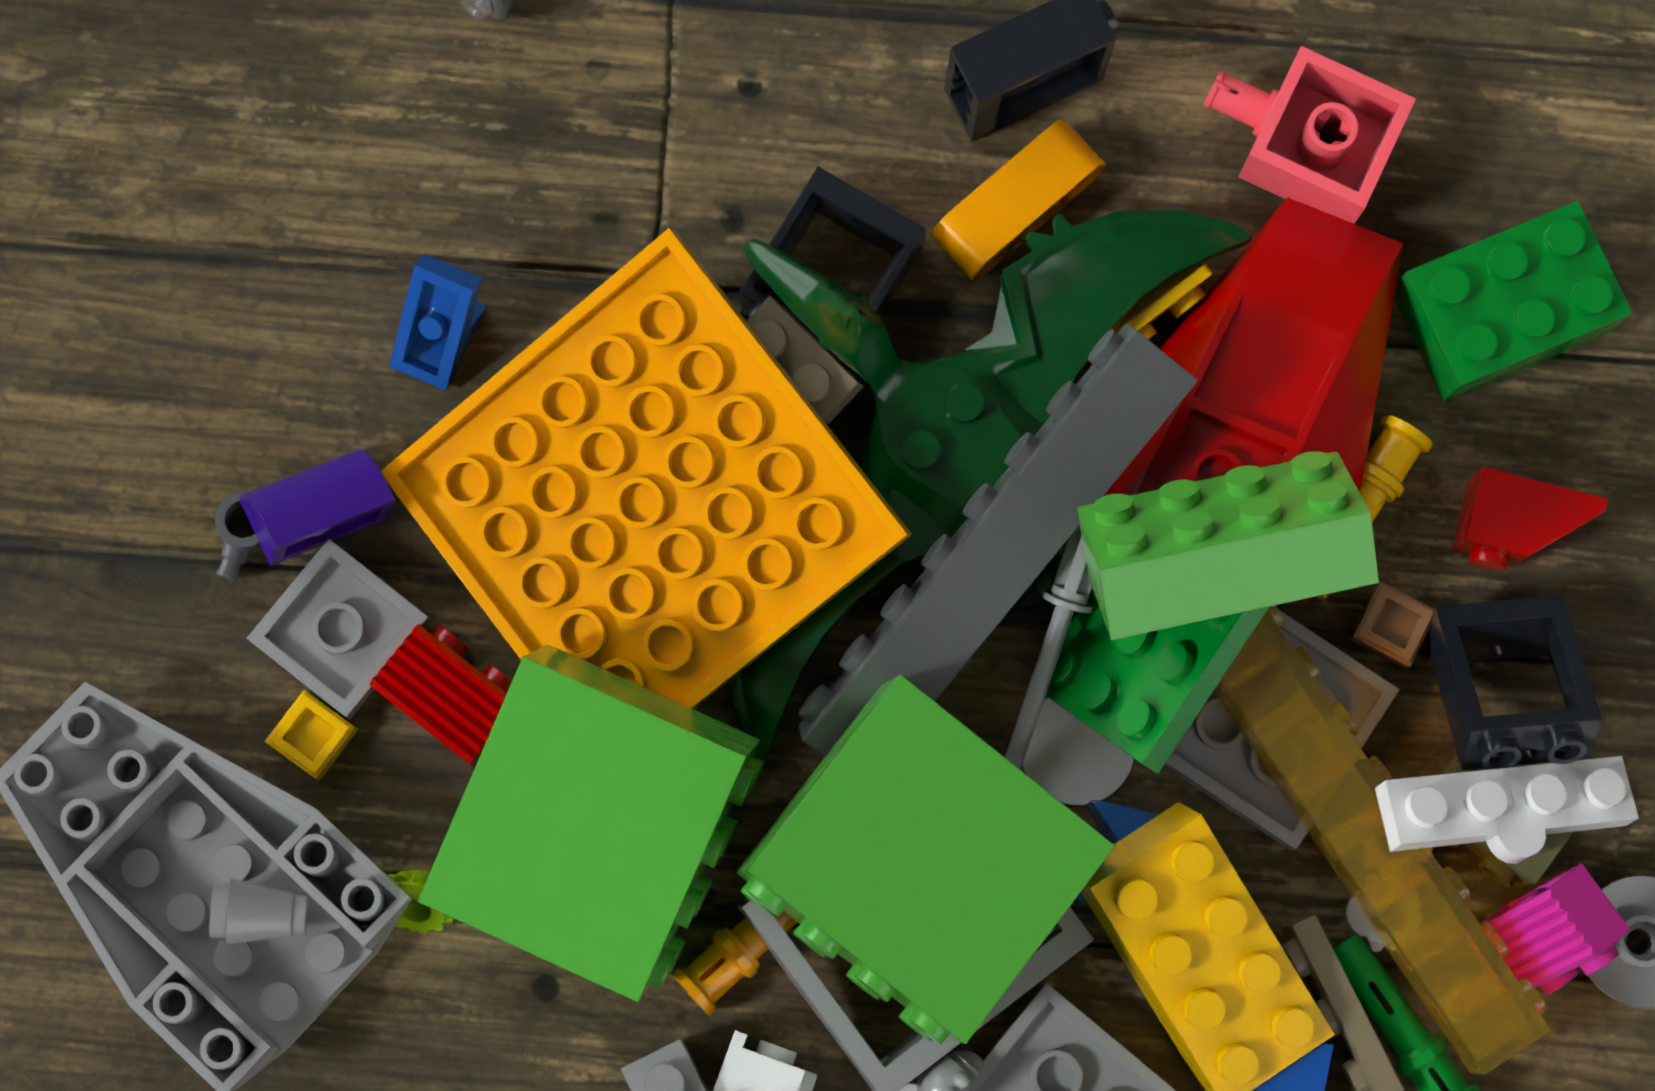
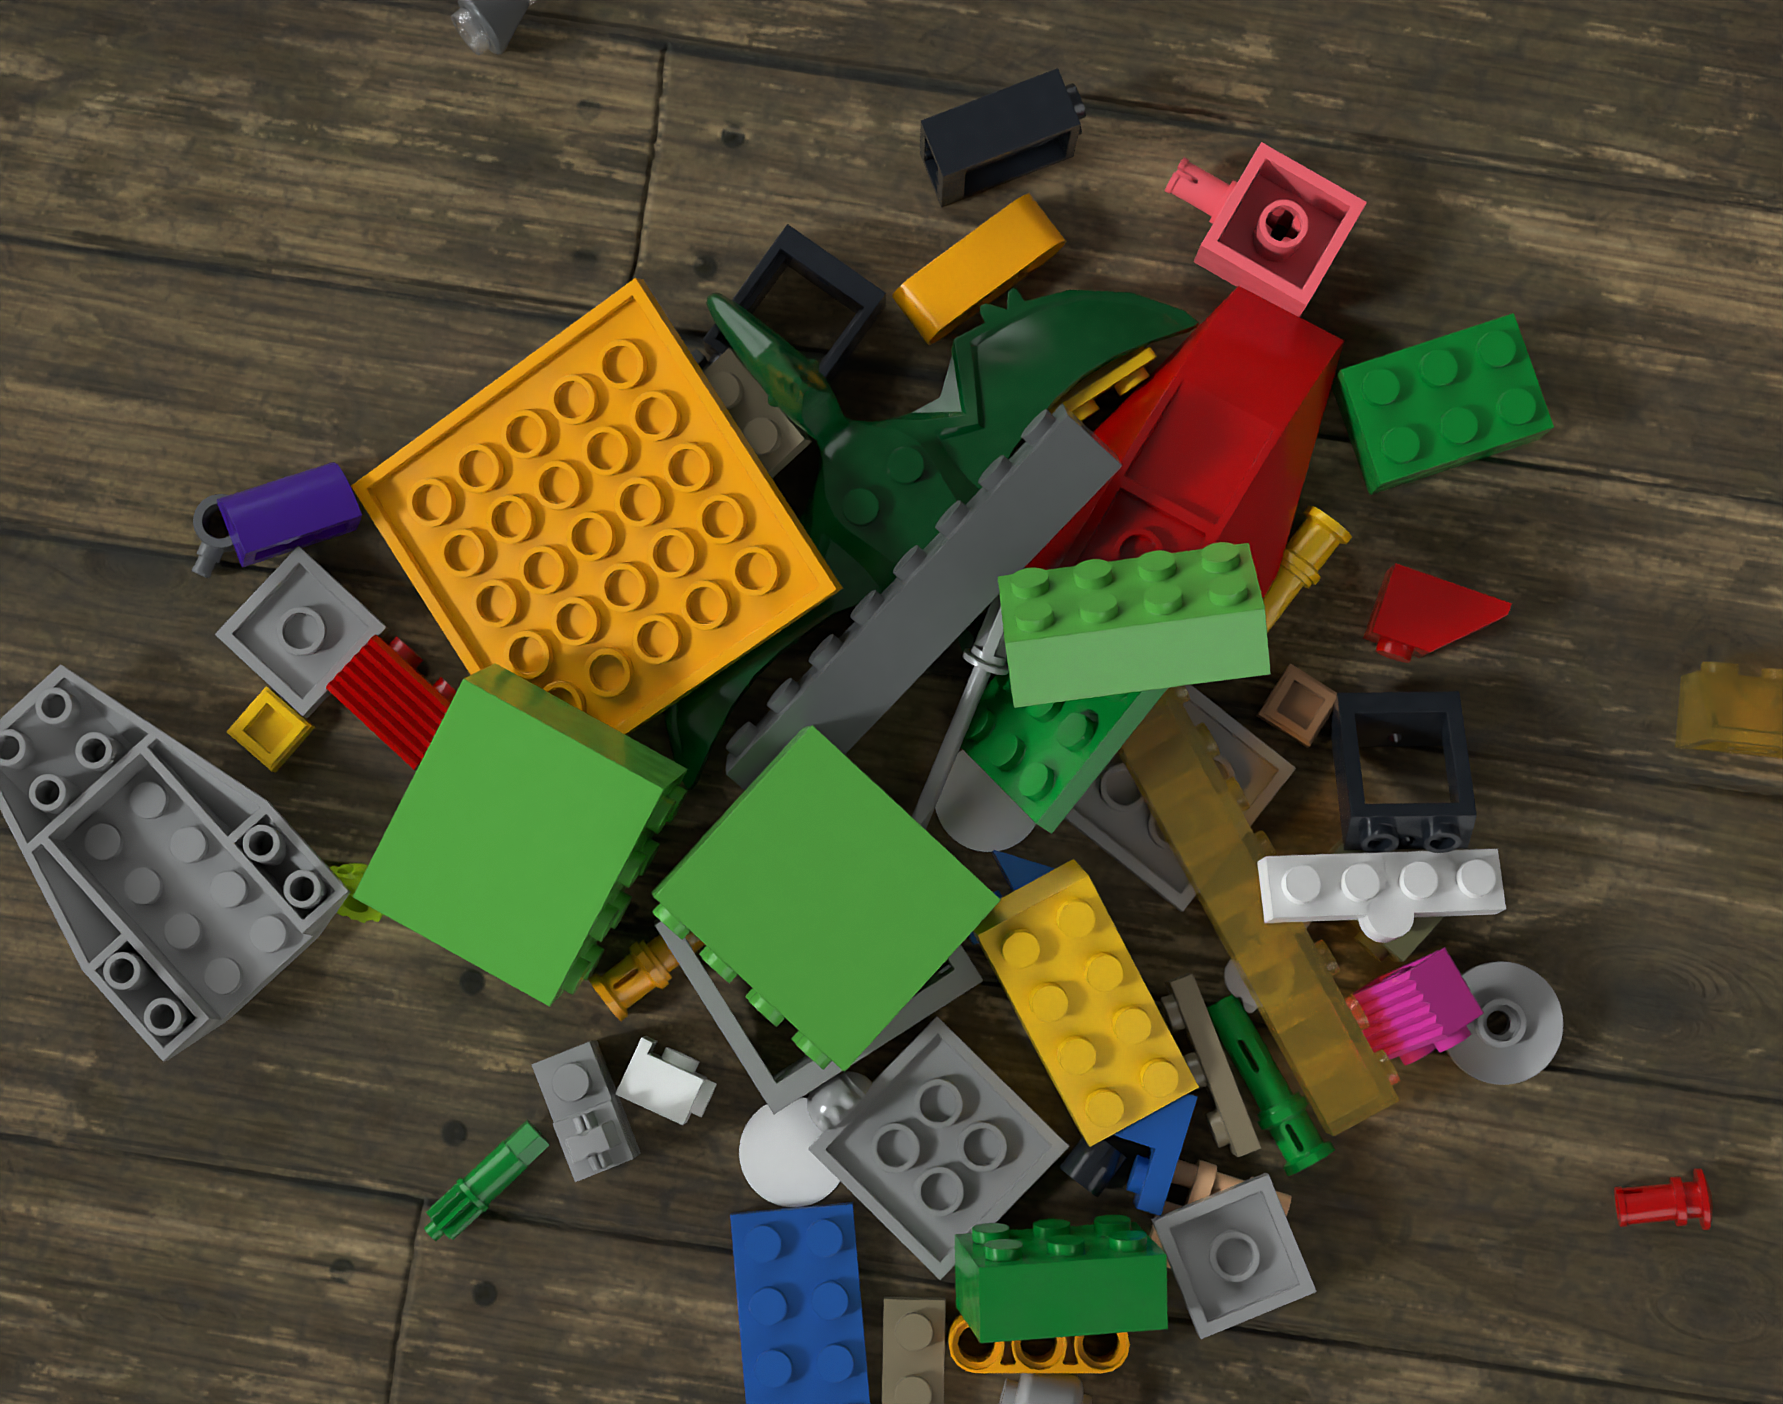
camera: 10 degrees right, 5 degrees up
light grey cone [209,878,308,945] -> none
blue slope [389,254,485,391] -> none

